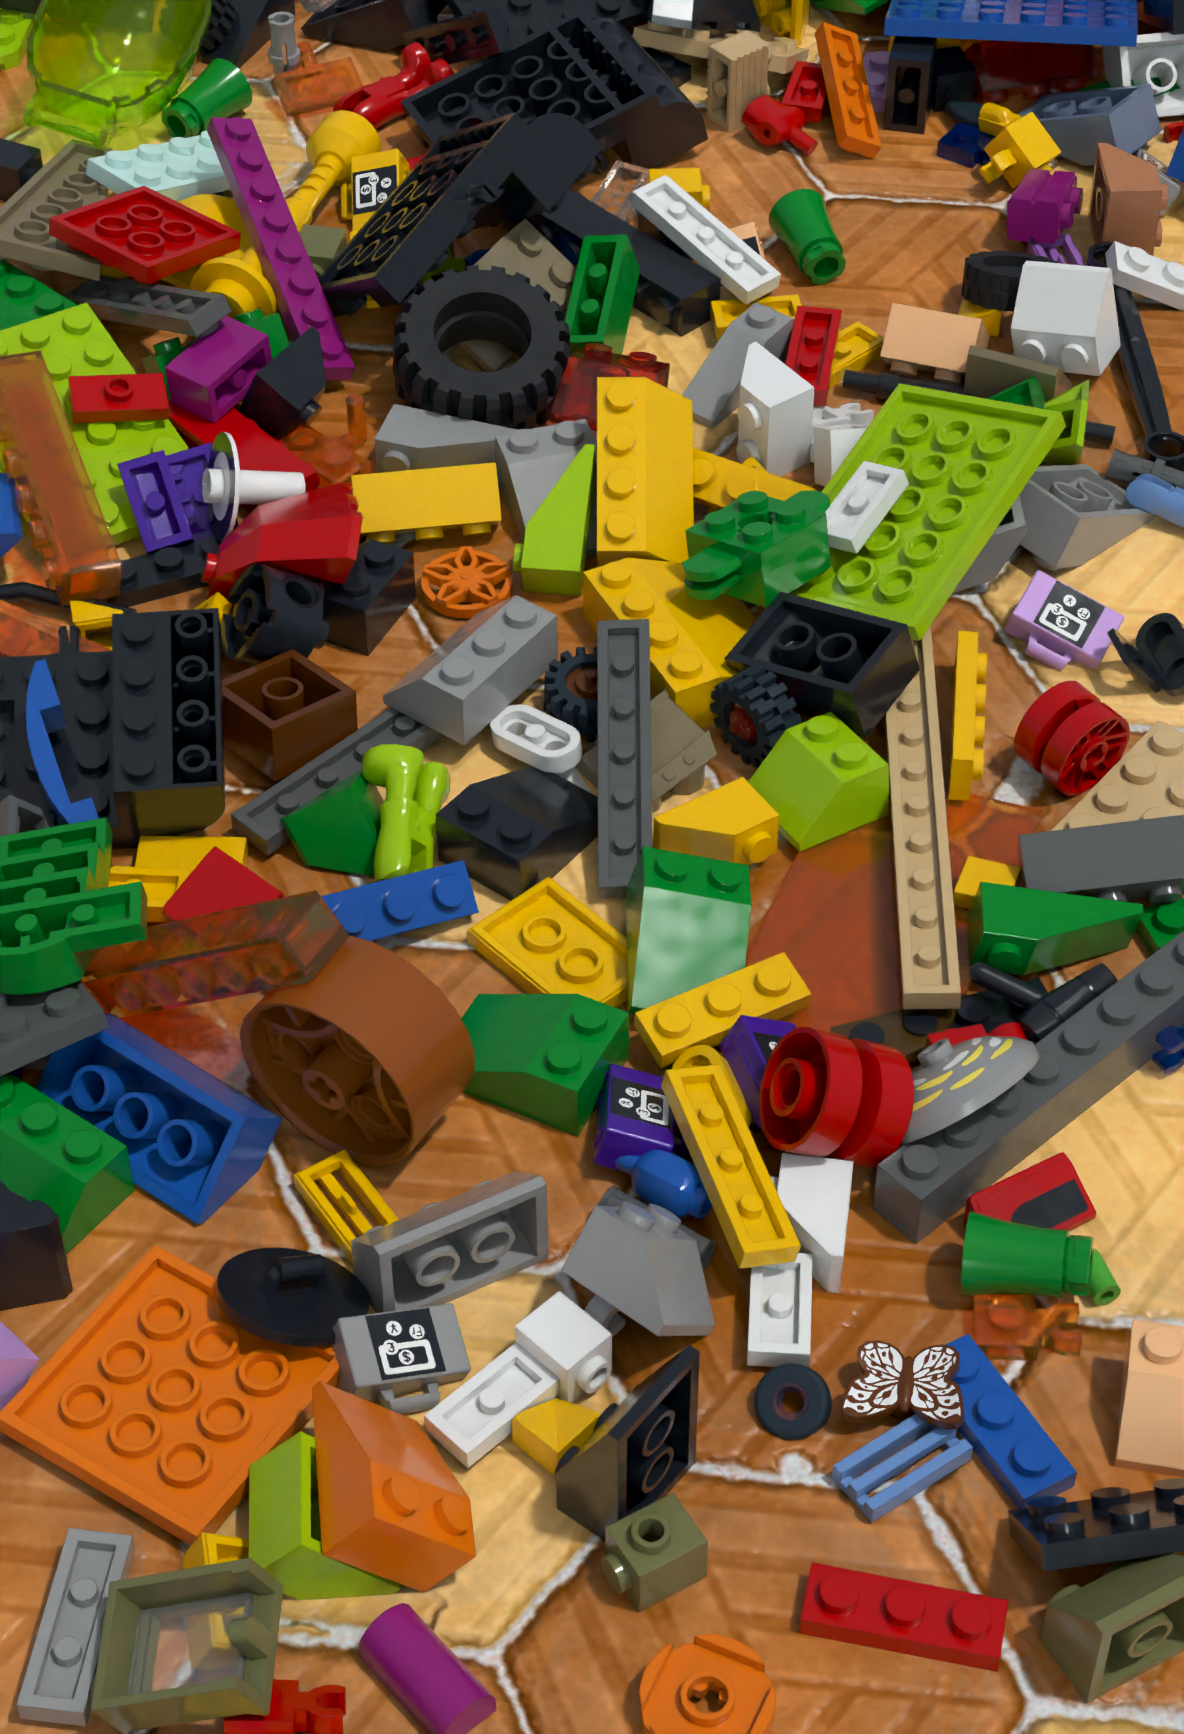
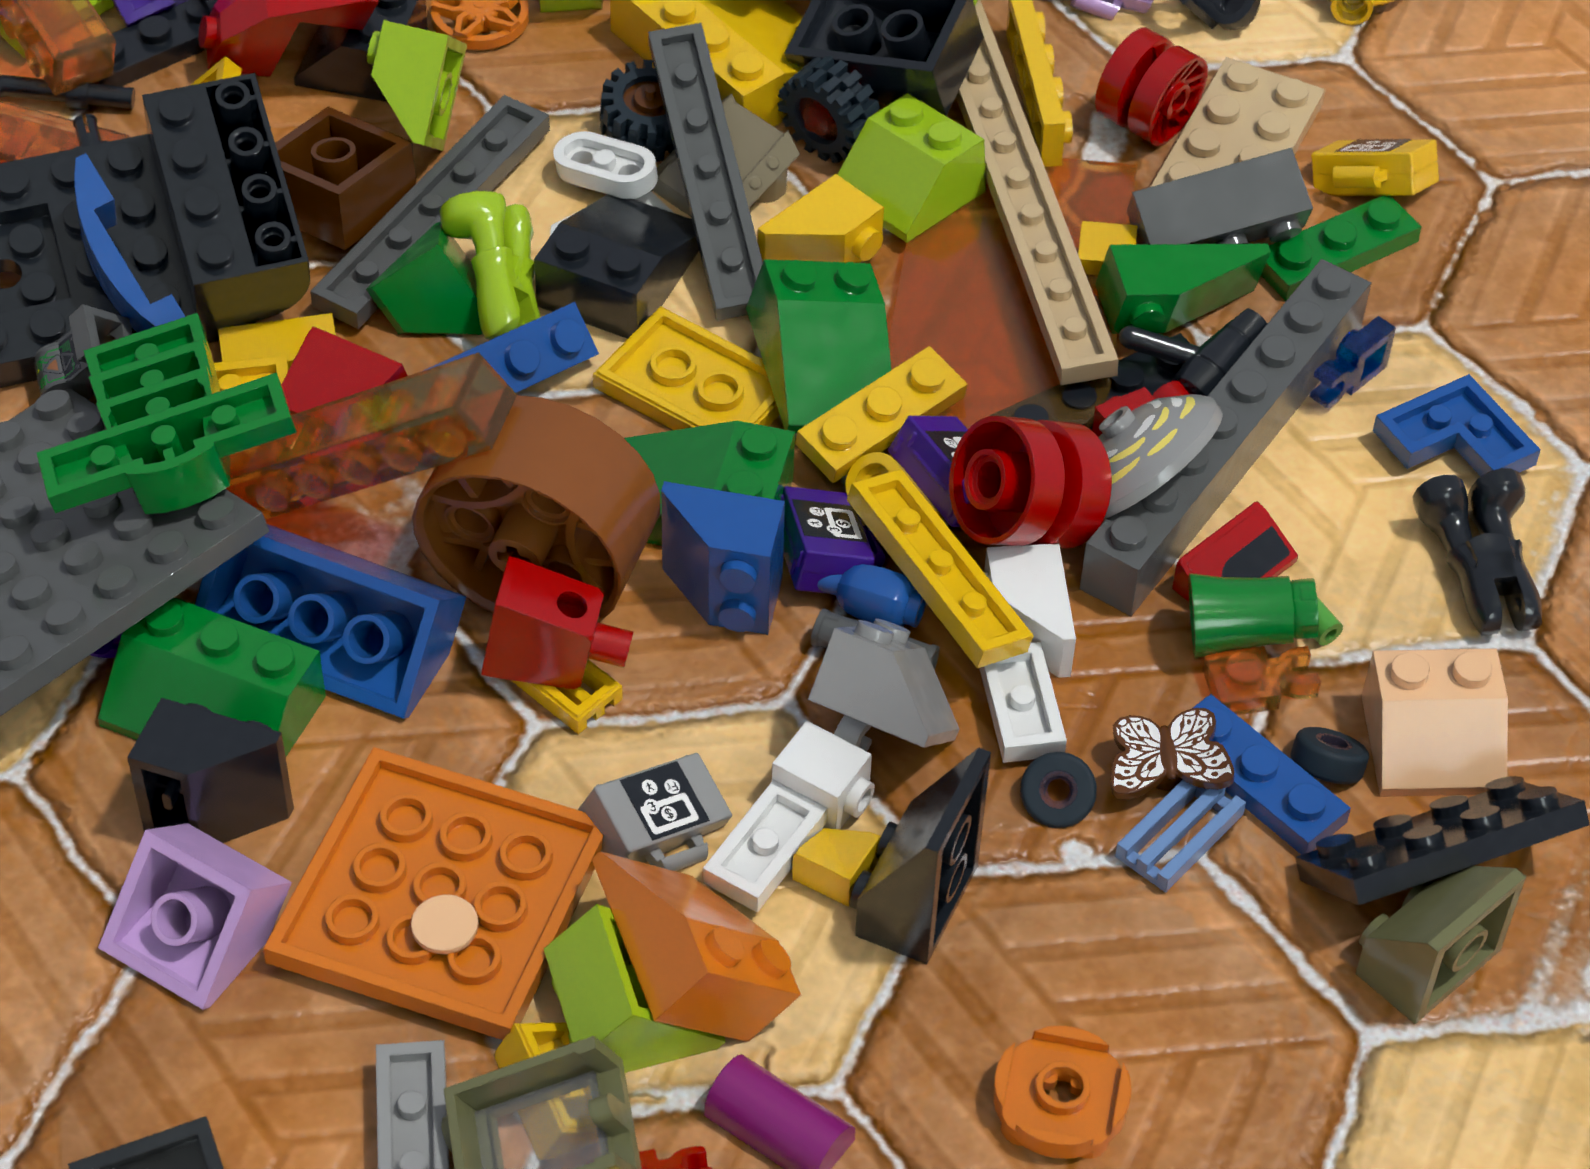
camera: 15 degrees left, 5 degrees up
yellow slope [70,600,123,652] -> none
black shield [215,1247,369,1347] -> none
black brick [221,563,329,667] -> none
light grey slope [351,1172,548,1313] -> none
light grey slope [383,595,558,746] -> none
olive brick [601,1493,708,1612] -> none
red plate [799,1562,1009,1672] -> none
none -> lime slope [367,20,467,151]
none -> light nougat piece [411,895,478,954]
none -> red torso [481,556,634,689]
none -> blue slope [661,481,785,635]
none -> black wheel [1290,727,1369,784]

